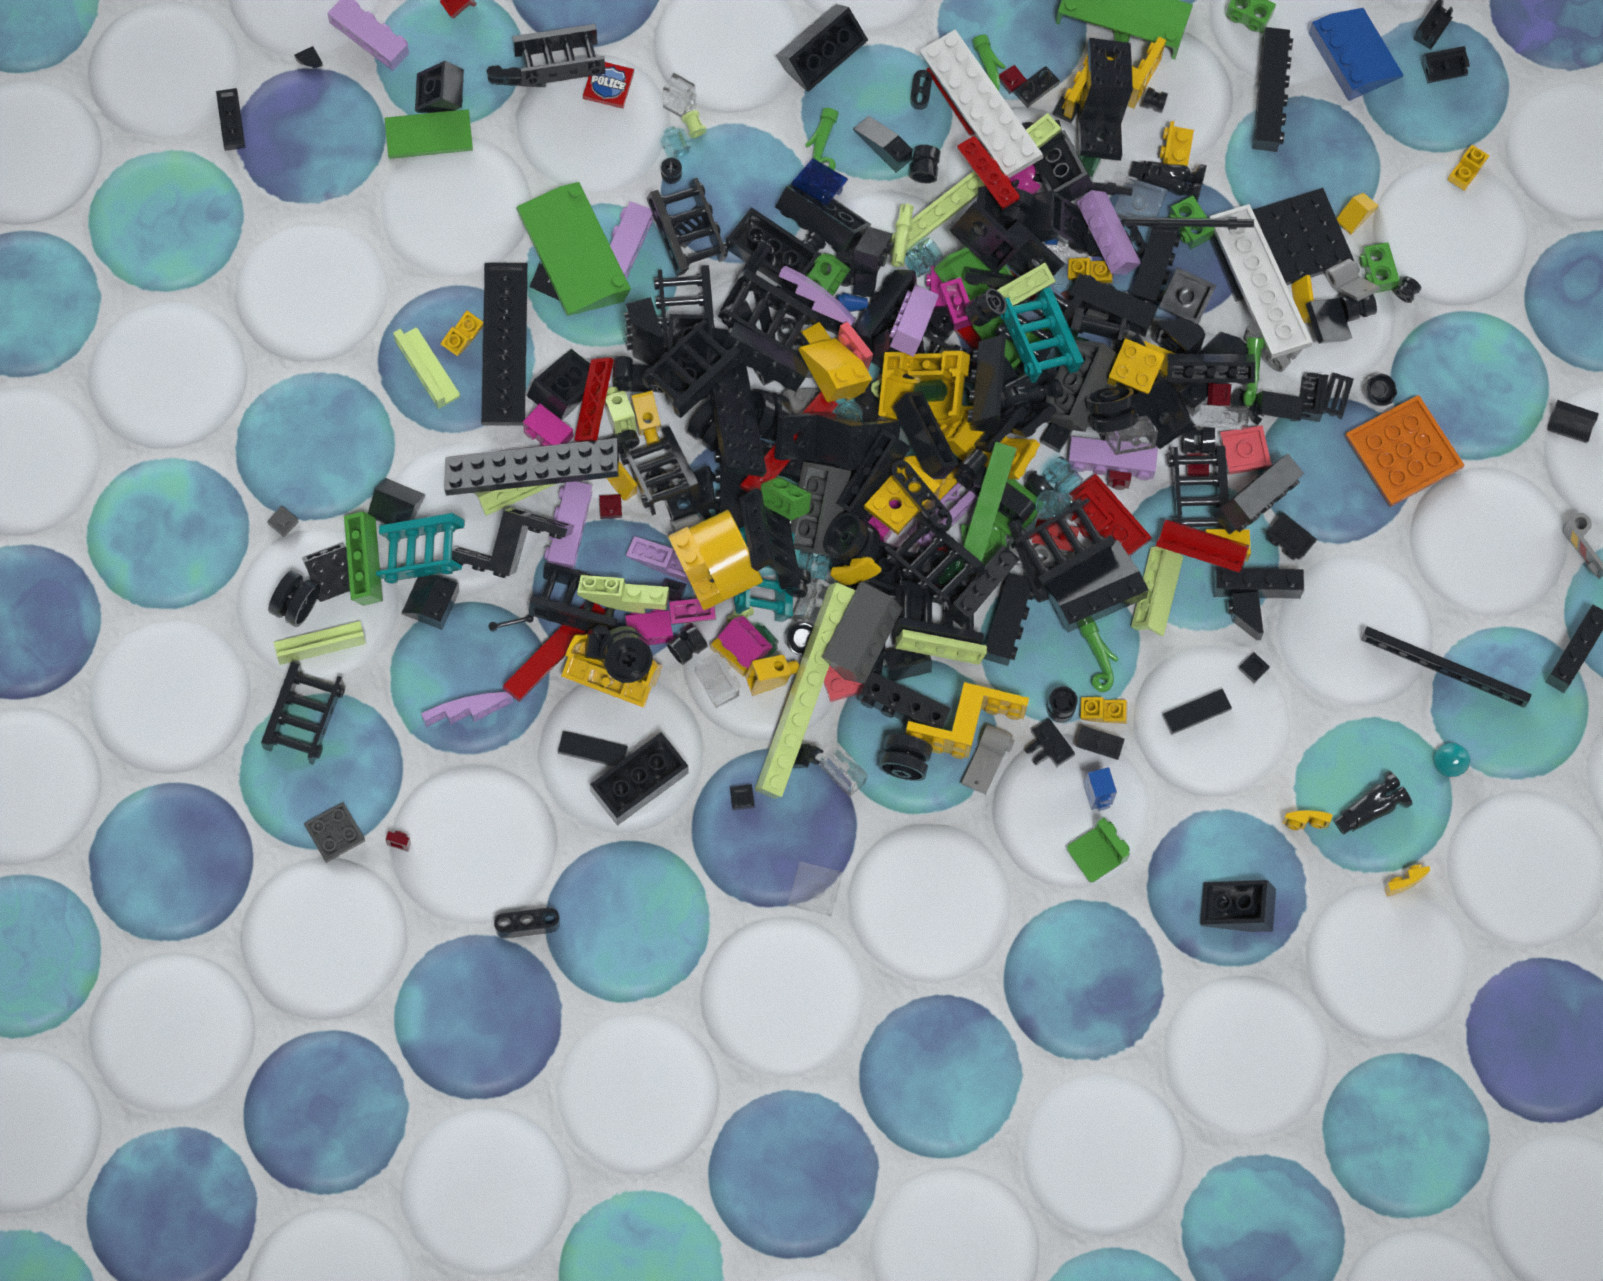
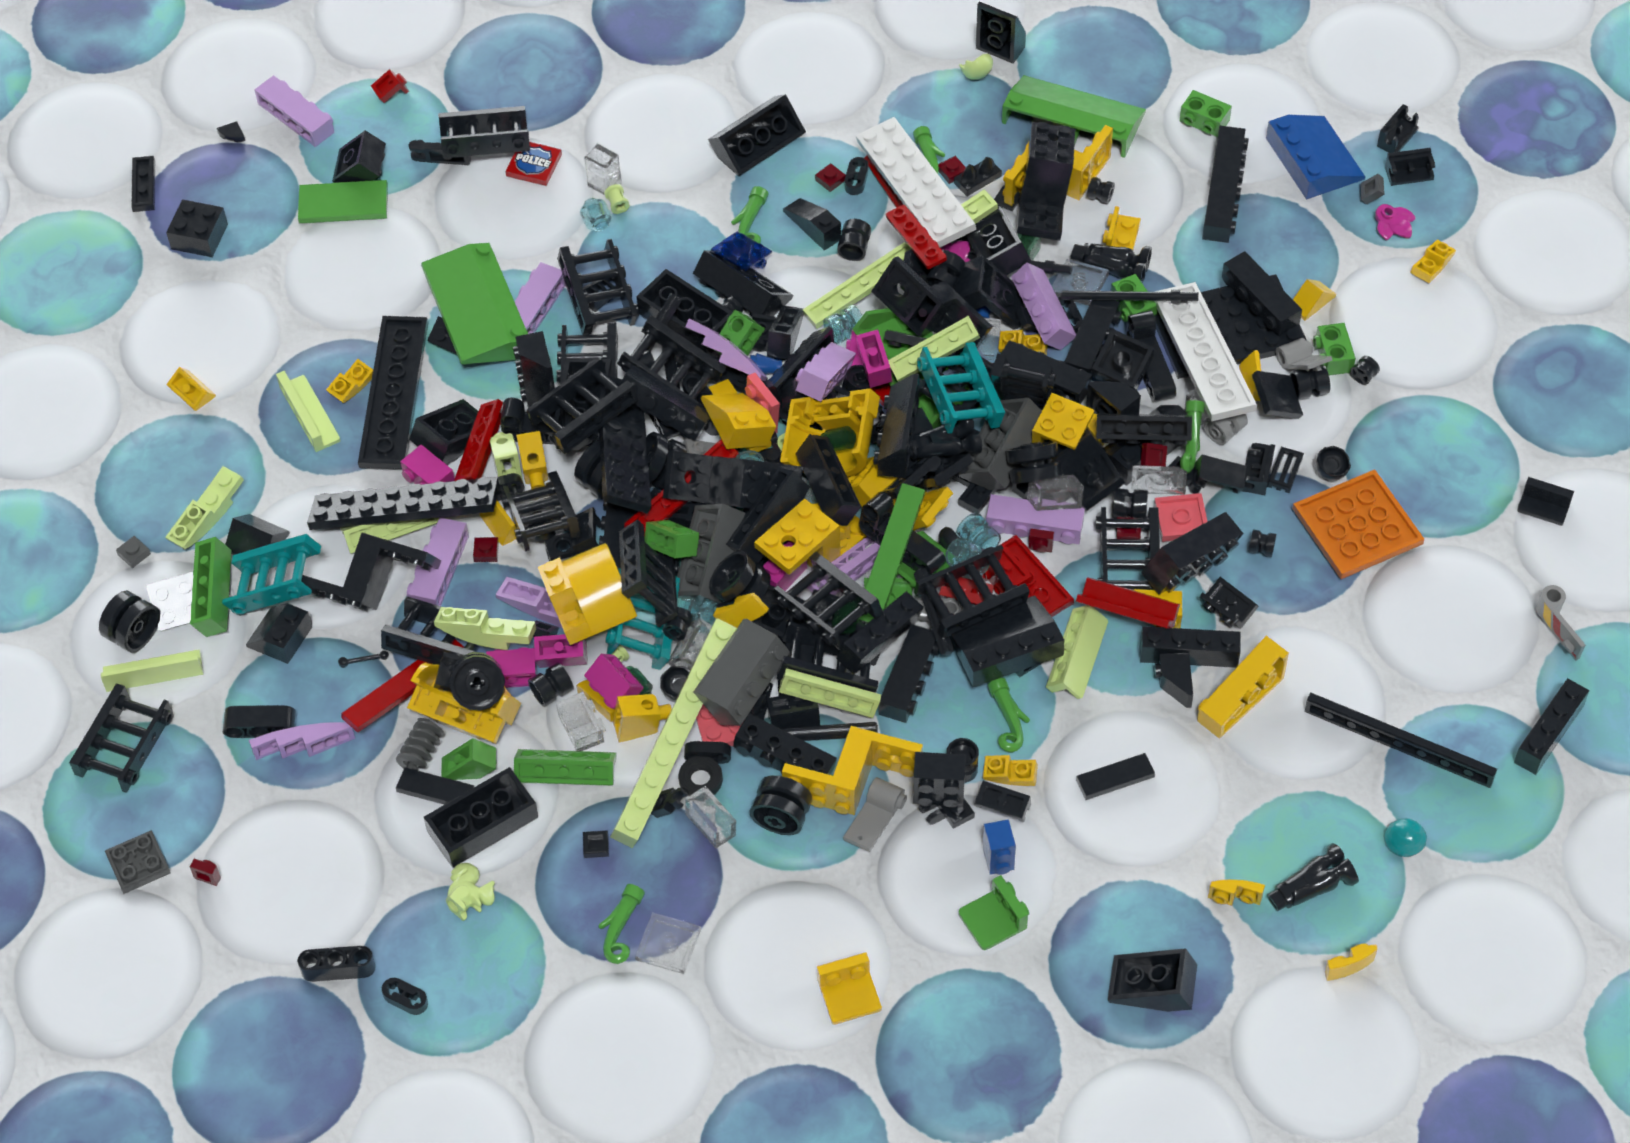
camera: 10 degrees right, 15 degrees down
black wheel [661,157,682,184] -> none
black brick [852,227,894,274] -> none
yellowish green pin [891,204,914,267] -> none
black beam [891,460,952,532] -> none
black wheel [965,288,1007,327] -> none
black tile [1239,652,1270,684] -> none
none -> yellowish green slope [165,466,244,550]
none -> black brick [166,199,228,258]
none -> yellow slope [166,366,216,411]
none -> black beam [222,705,296,738]
none -> black beam [381,978,428,1015]
none -> dark grey piece [396,718,445,770]
none -> bright green slope [441,738,497,780]
none -> yellowish green animal [446,863,495,921]
none -> bright green fence [514,749,616,785]
none -> bright green plant [598,884,645,964]
none -> black tyre [678,756,723,799]
none -> black beam [684,741,732,764]
none -> black axle [781,722,878,741]
none -> dark red plate [815,163,846,192]
none -> yellow bracket [817,952,882,1025]
none -> black brick [913,752,966,808]
none -> black beam [1126,310,1176,402]
none -> yellow wedge [1197,635,1289,739]
none -> black brick [1222,251,1302,336]
none -> black wheel [1248,529,1277,557]
none -> dark grey plate [1360,174,1385,204]
none -> dark pink plate [1375,204,1416,240]

